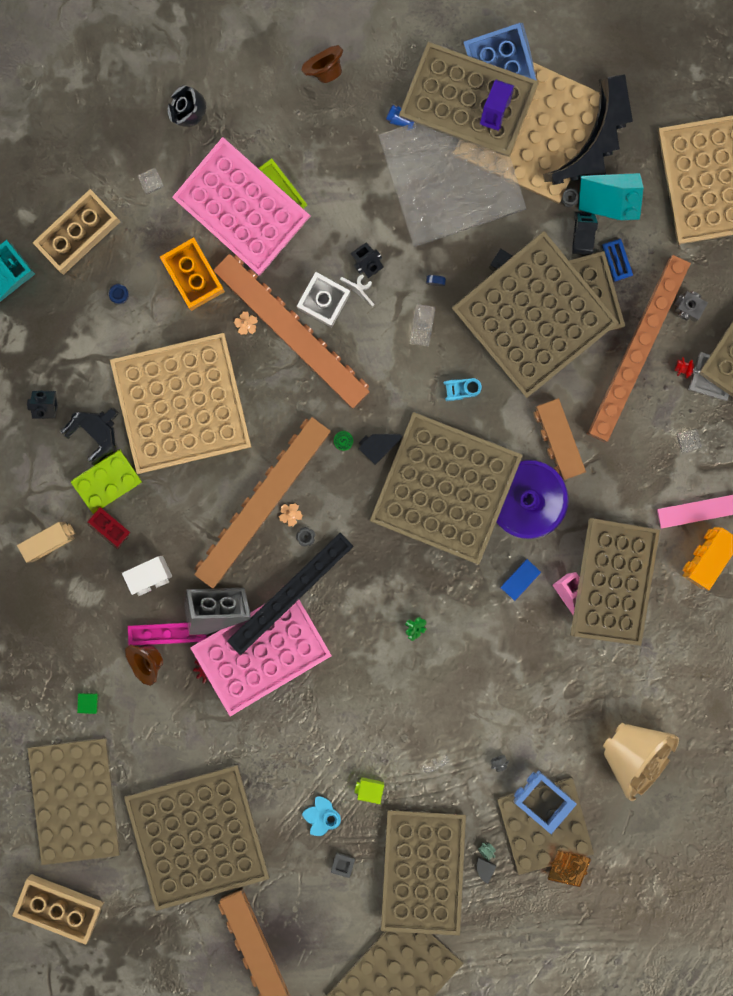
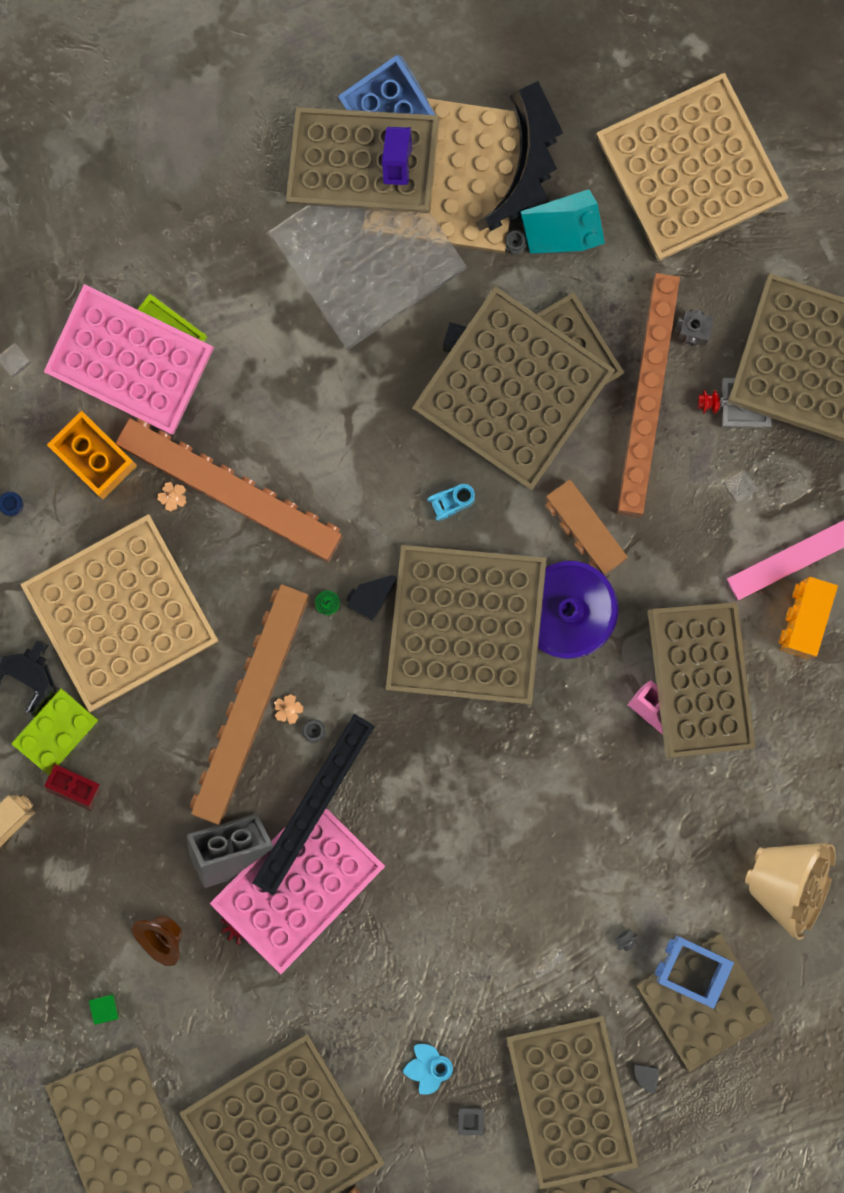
camera: 10 degrees left, 5 degrees down
white brick [122,556,173,596] -> none
dark pink plate [128,623,207,645] -> none
black cylinder [167,86,206,127] -> none
white brick [297,272,351,328] -> none
reddish brown hat [301,45,343,83] -> none
white piece [340,275,374,307] -> none
black brick [350,242,384,278] -> none
lime brick [354,777,384,804] -> none
blue cone [386,105,415,130] -> none
green plant [405,617,427,641] -> none
clear slope [410,304,435,346] -> none
dark blue tile [426,275,446,286] -> none
sand green plate [478,843,496,861] -> none
blue tile [500,559,541,601] -> none
clear orange piece [547,850,591,887] -> none
black tile [572,212,598,255] -> none
blue tile [602,238,633,282] -> none

